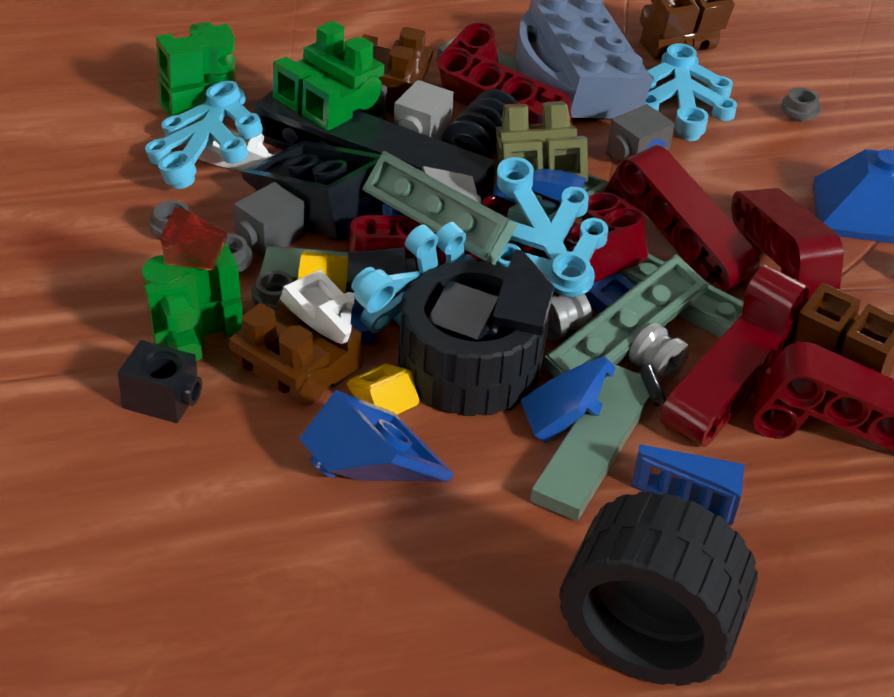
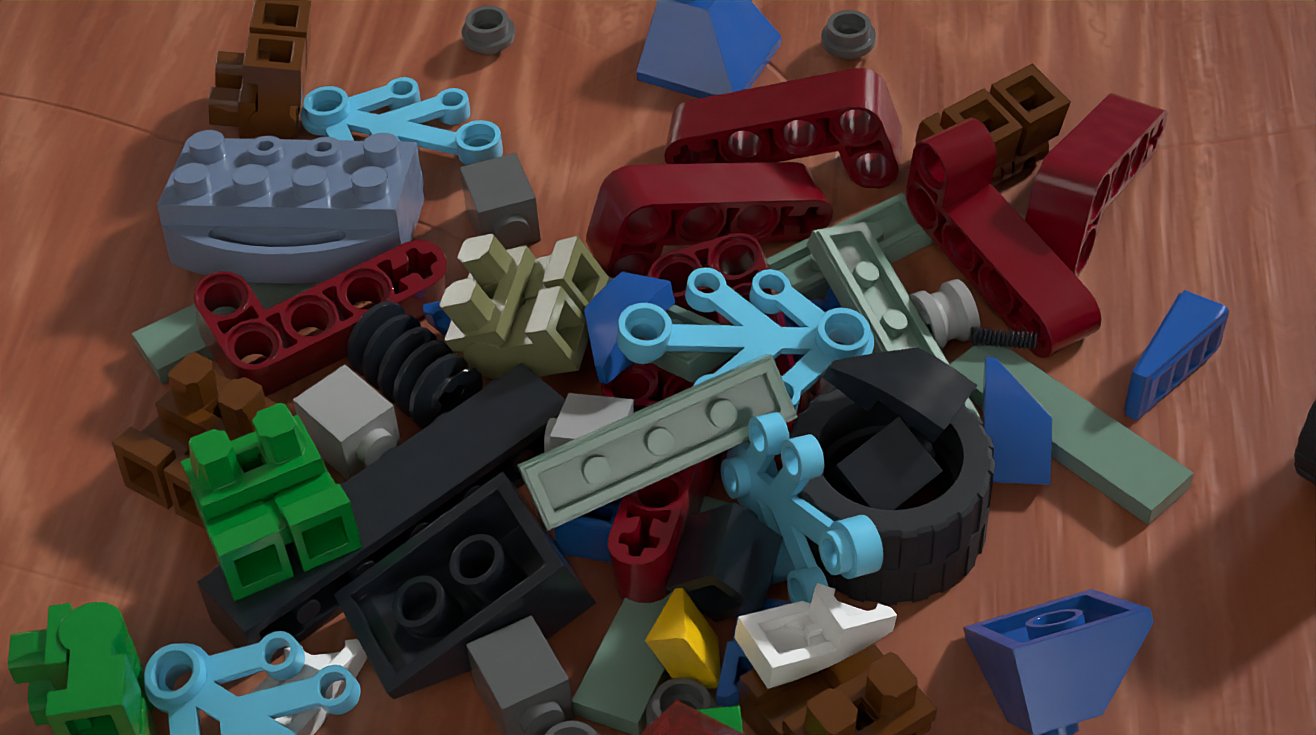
camera: 65 degrees left, 5 degrees up
yellow slope [347,363,419,415] -> none

